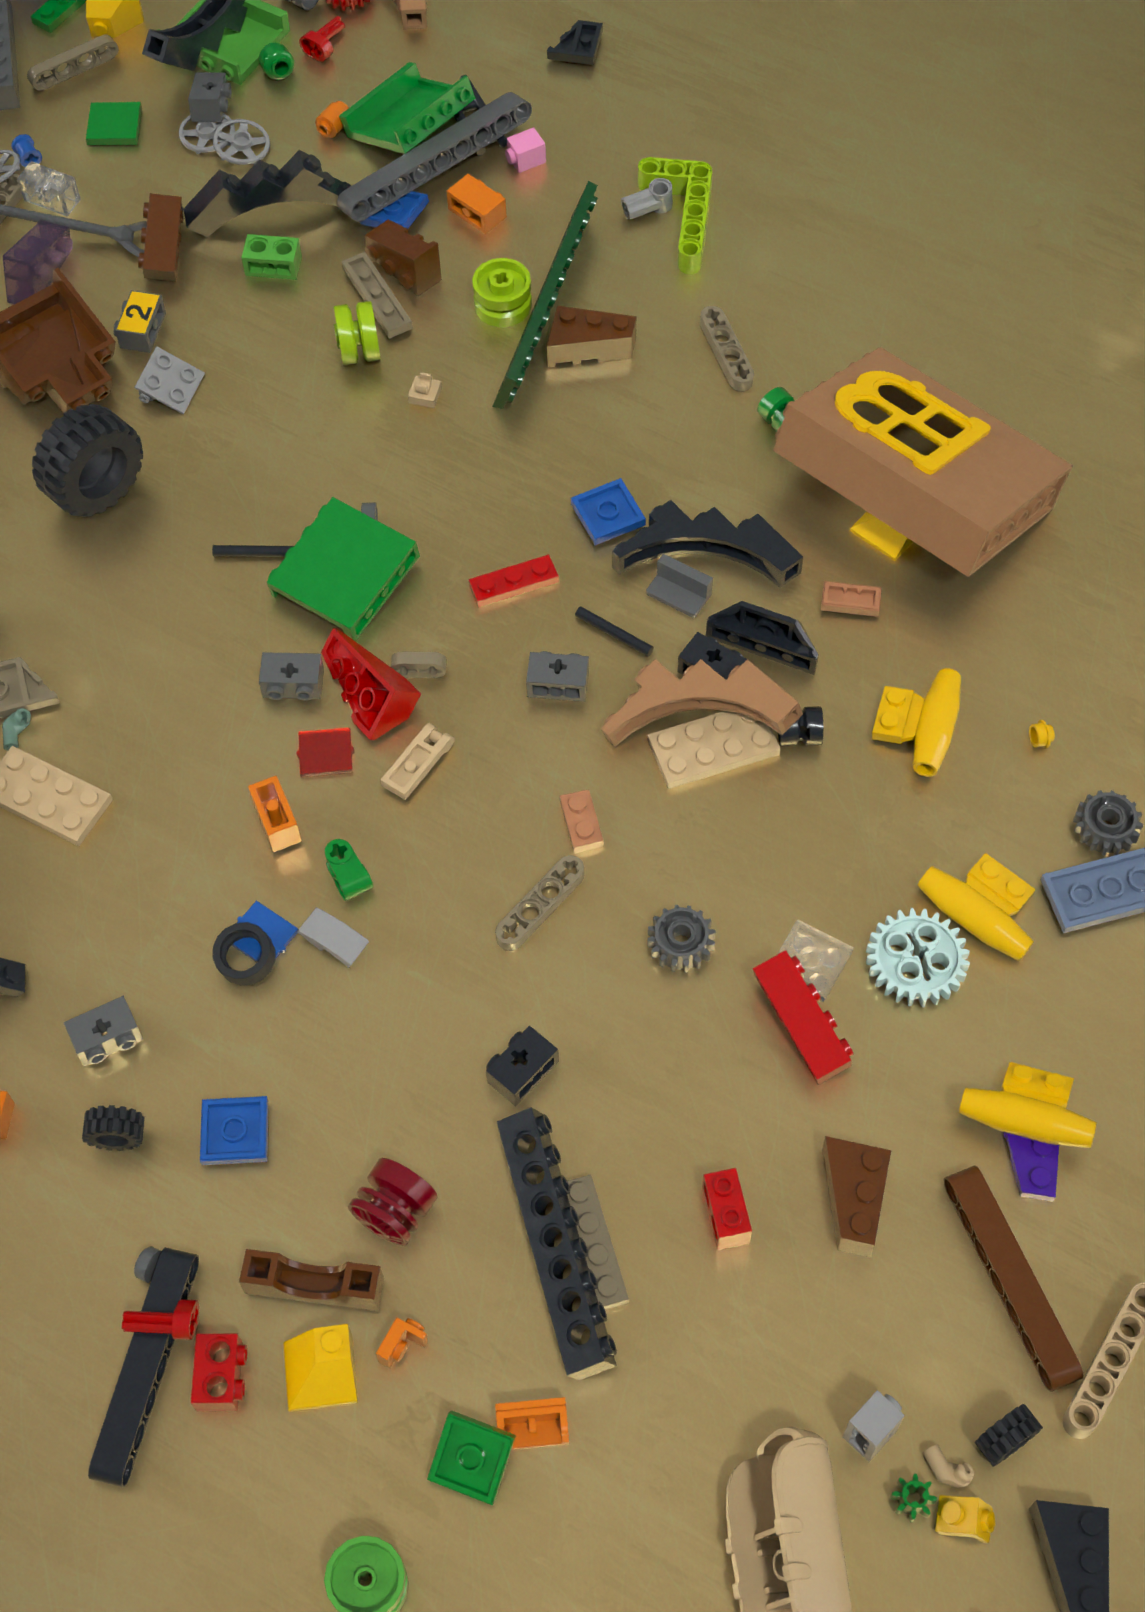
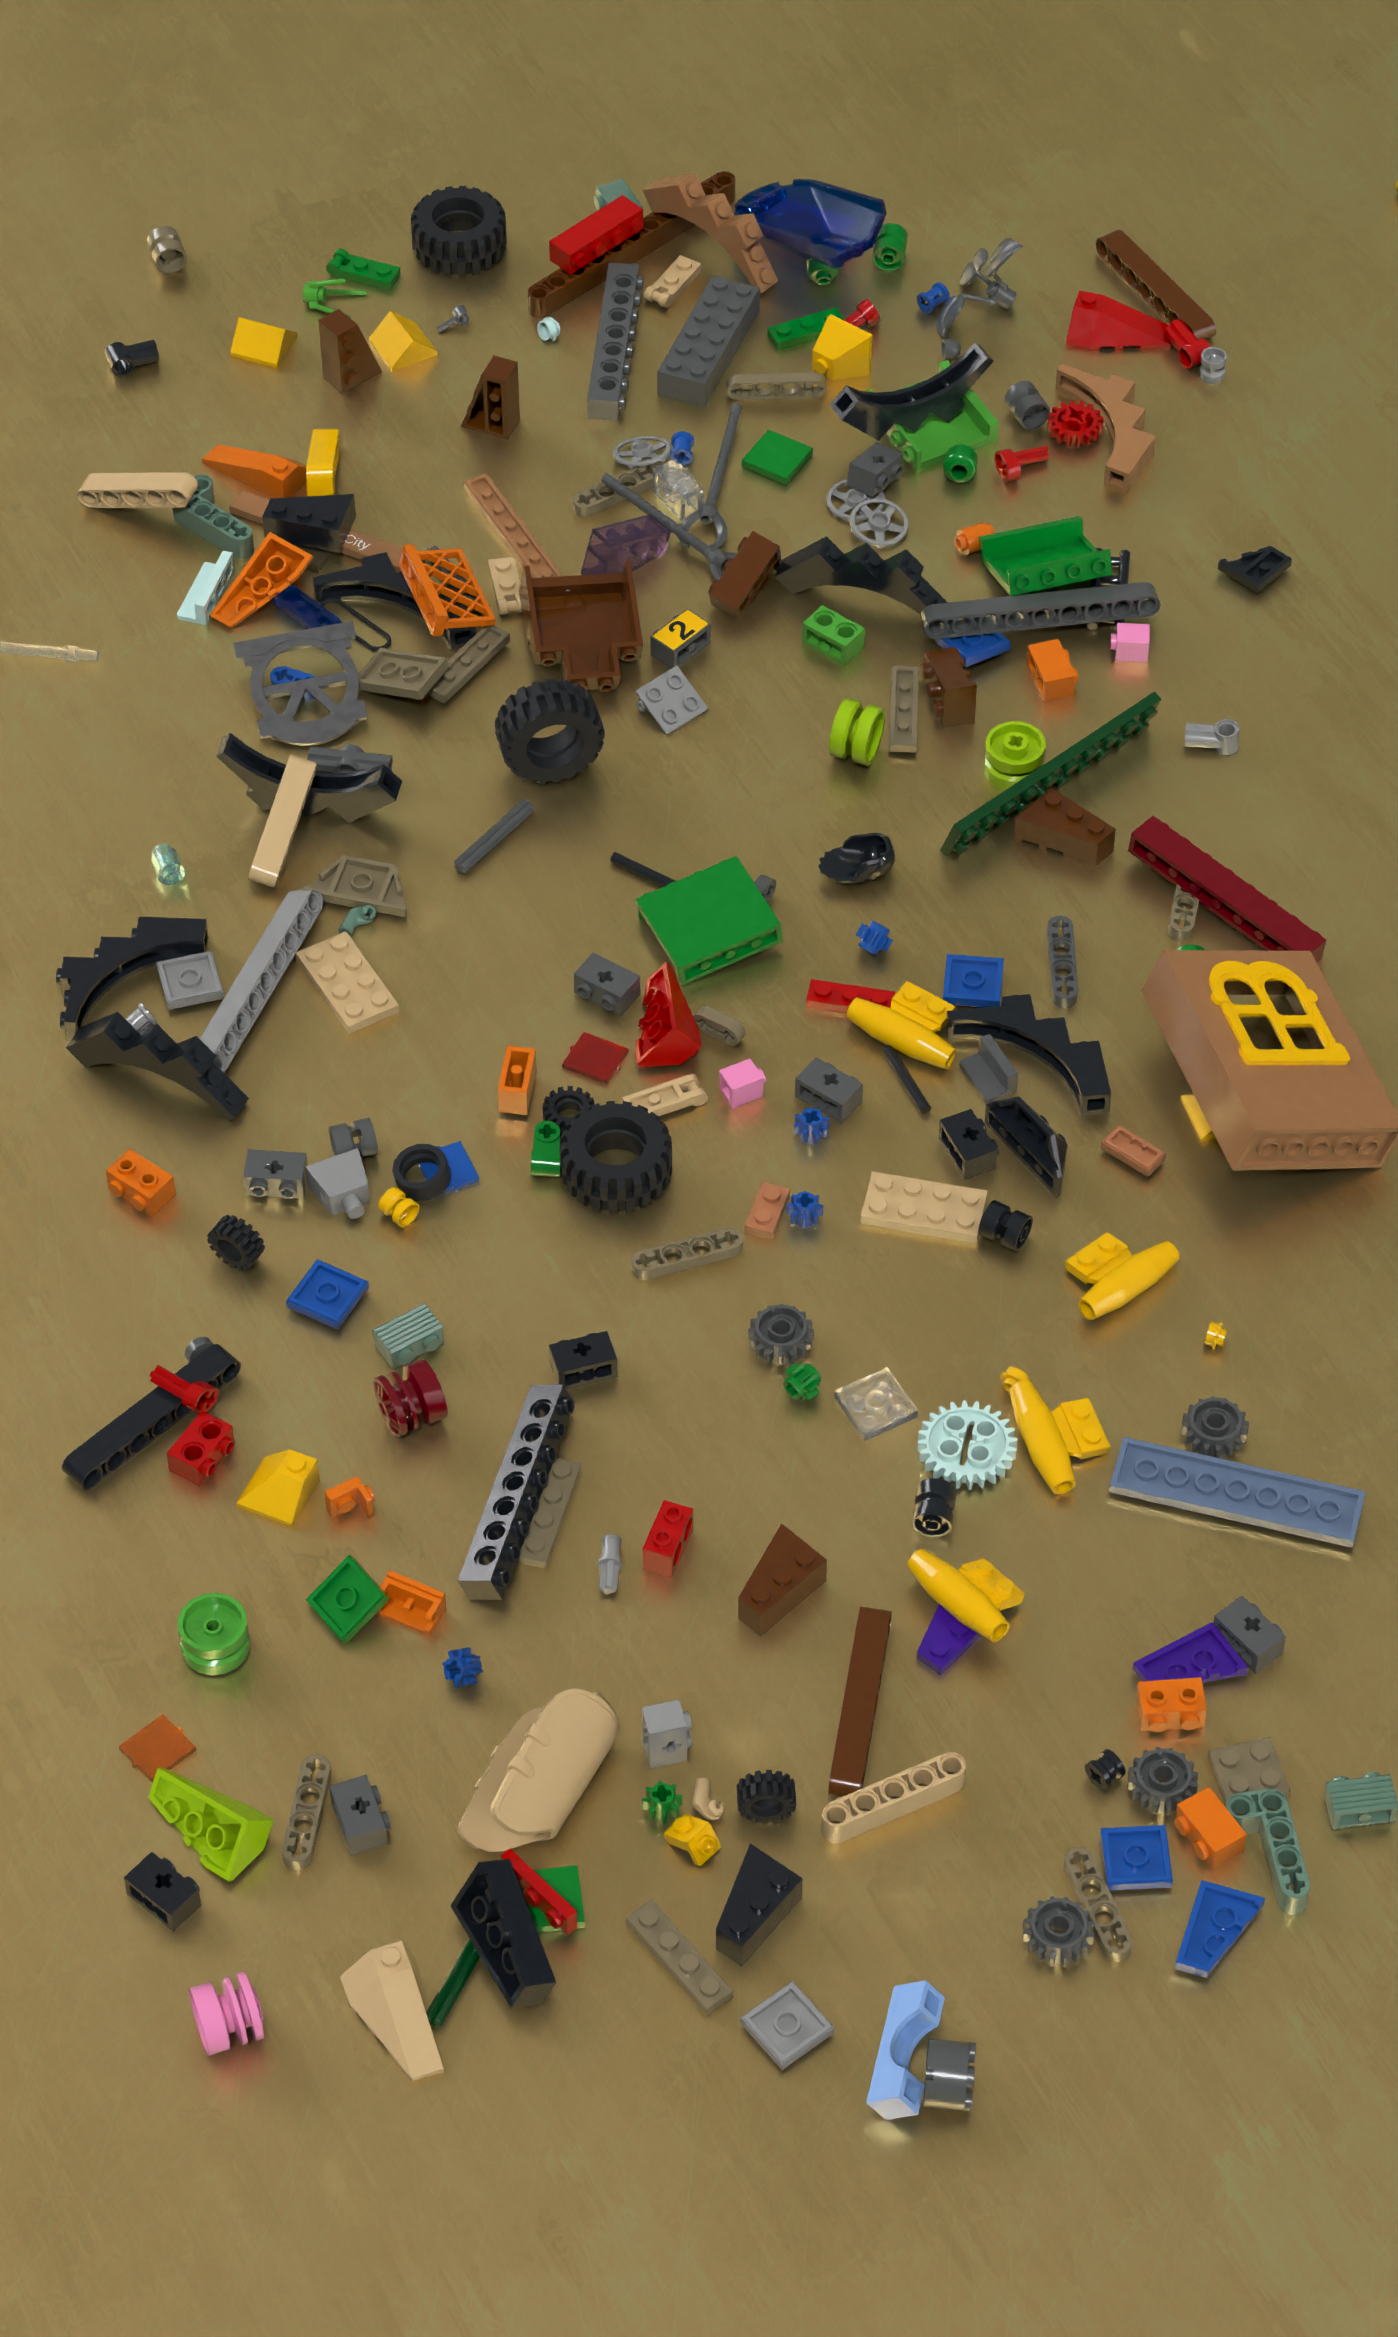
camera: 30 degrees right, 10 degrees down
reddish brown arch [239,1249,384,1311] -> none
light grey slope [297,907,369,968] -> none
tan tile [408,372,442,408] -> none
medium nougat arch [601,659,803,747] -> none
lime beam [638,157,712,274] -> none
red brick [753,950,854,1085] -> none
none -> light grey torso [306,1148,370,1219]
none -> dark grey wheel [329,1117,378,1158]
none -> sand green brick [372,1303,444,1369]
none -> yellow wheel [378,1187,420,1228]
none -> blue gear [442,1647,483,1688]
none -> dark grey axle [454,799,533,873]
none -> black tyre [543,1086,594,1139]
none -> black tyre [560,1101,672,1214]
none -> light grey axle [597,1534,622,1595]
none -> dark grey piece [677,403,742,549]
none -> bright pink brick [719,1058,766,1109]
none -> green gear [783,1363,821,1401]
none -> blue gear [786,1191,823,1229]
none -> blue gear [794,1108,829,1144]
none -> black hair [818,833,895,883]
none -> yellow plate [846,981,957,1070]
none -> blue gear [856,920,893,955]
none -> black wheel [912,1478,957,1537]
none -> yellow plate [1000,1367,1029,1393]
none -> dark grey beam [1047,915,1078,1008]
none -> dark red brick [1128,816,1326,962]

